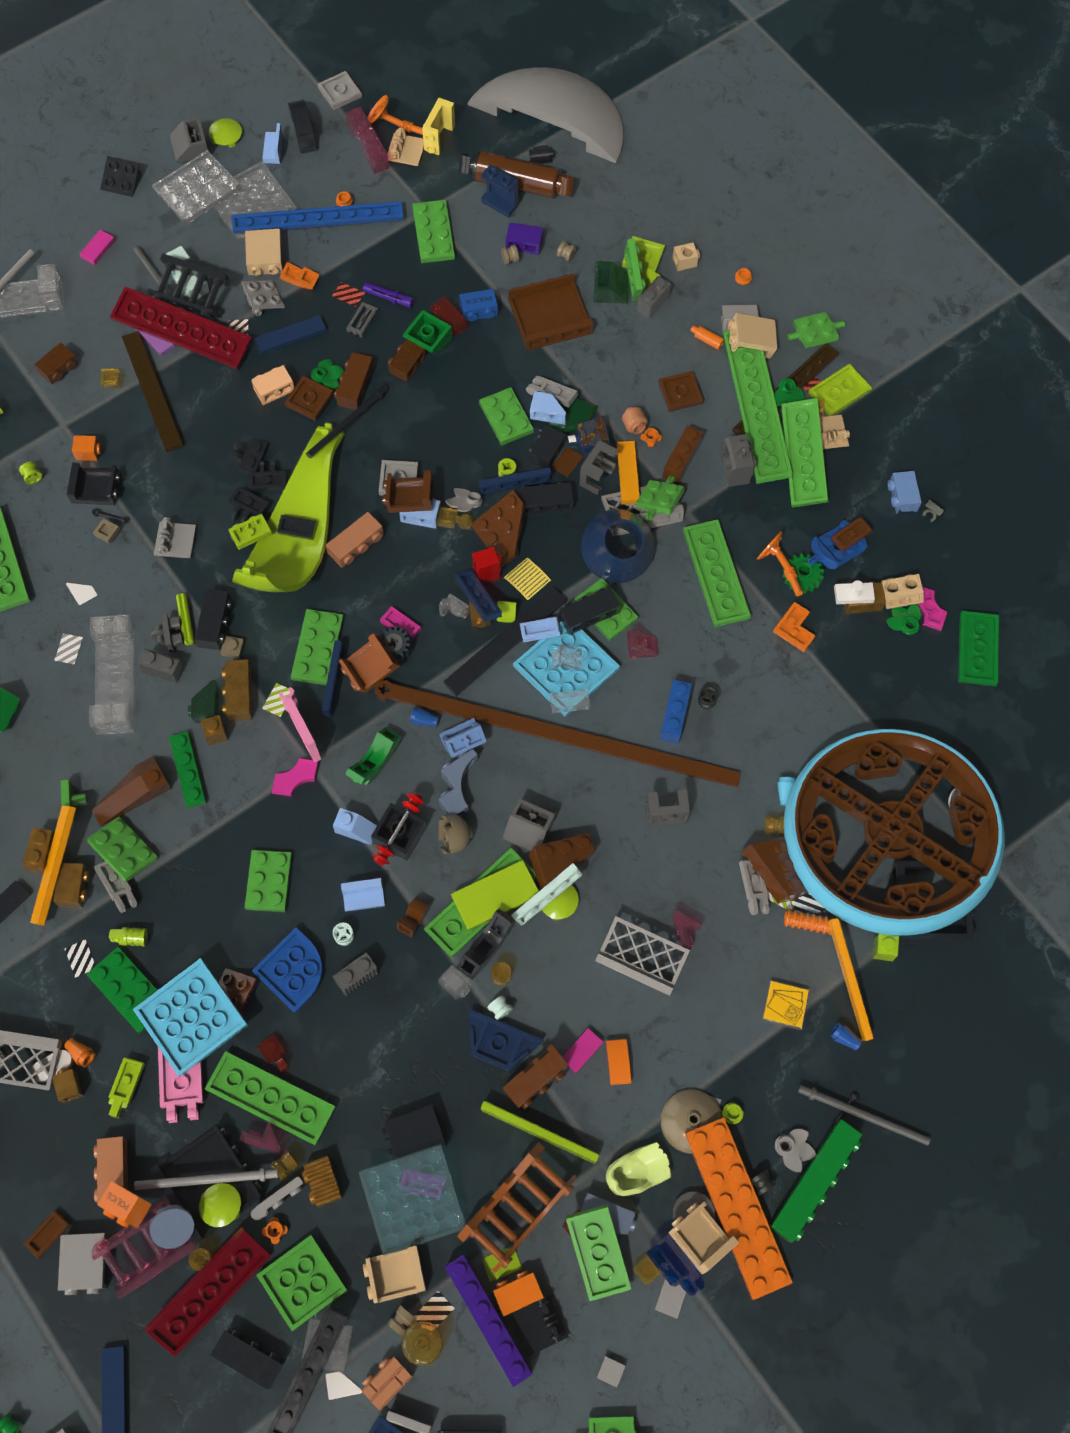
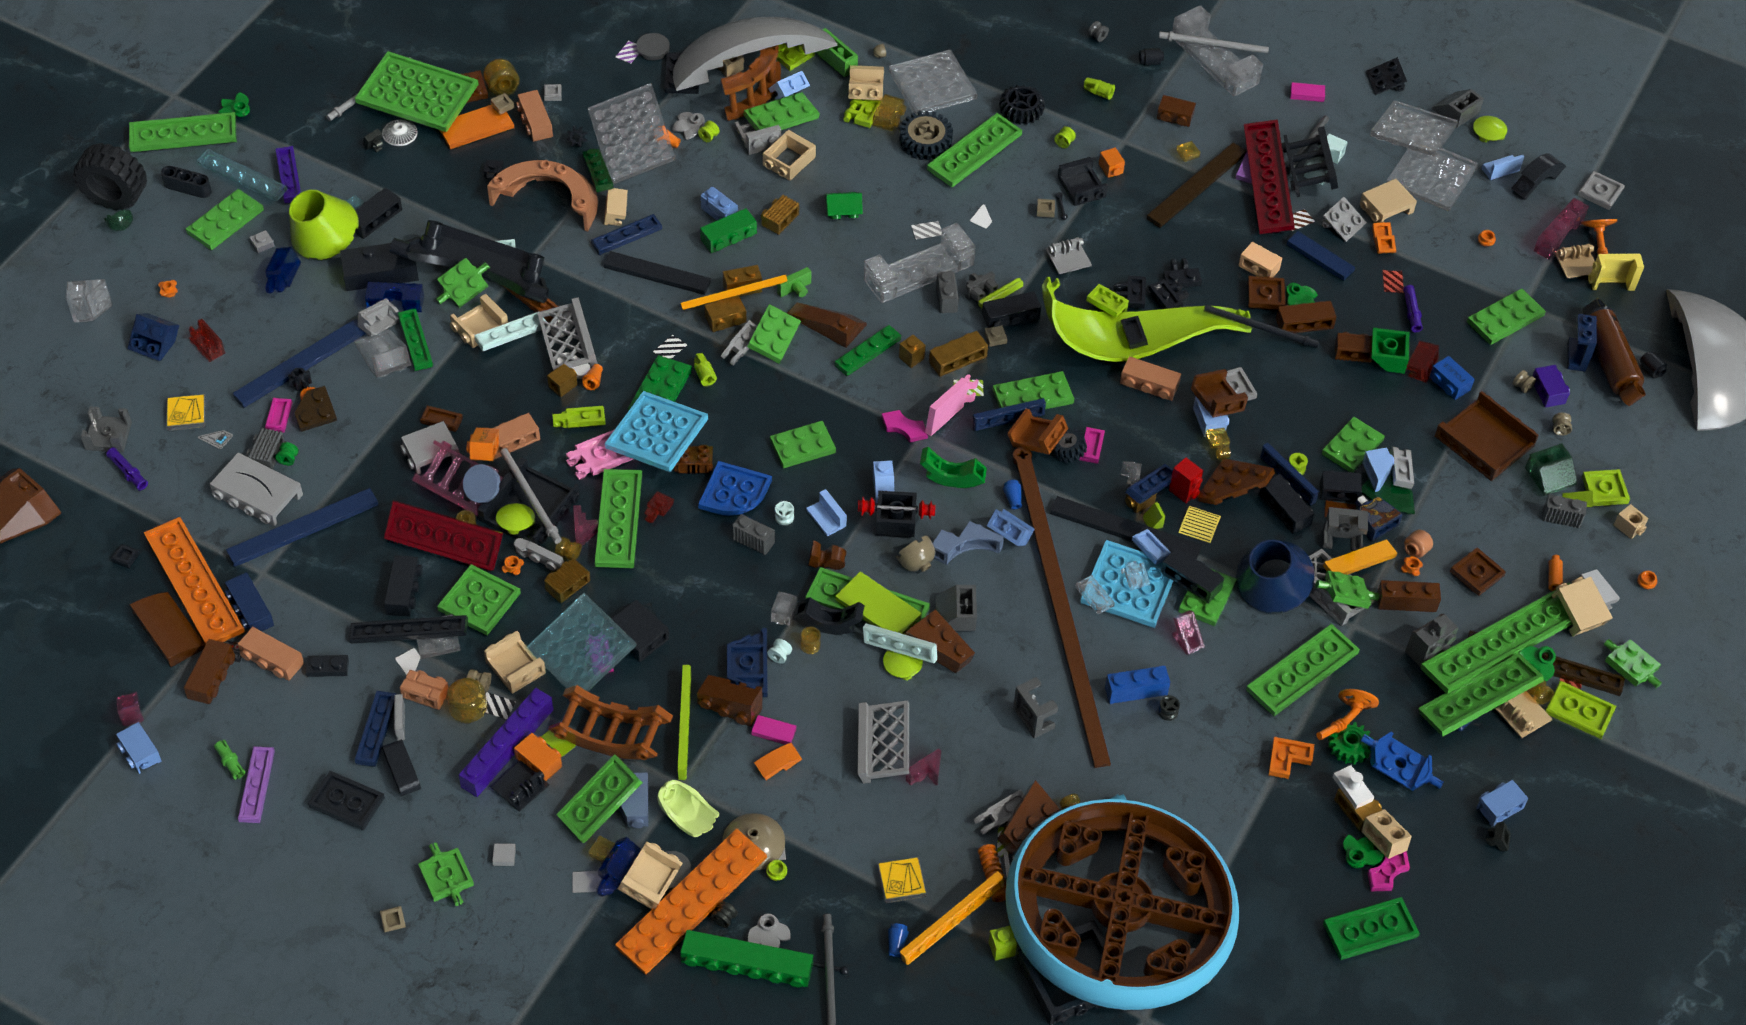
camera: 65 degrees right, 15 degrees down
clear green slope [188,680,219,723] -> none
blue plate [231,201,404,234] -> none
dark grey tile [346,302,378,338] -> none
light grey plate [446,488,482,512] -> none
bright green plate [624,238,645,302] -> none
reddish brown plate [831,517,872,553] -> none

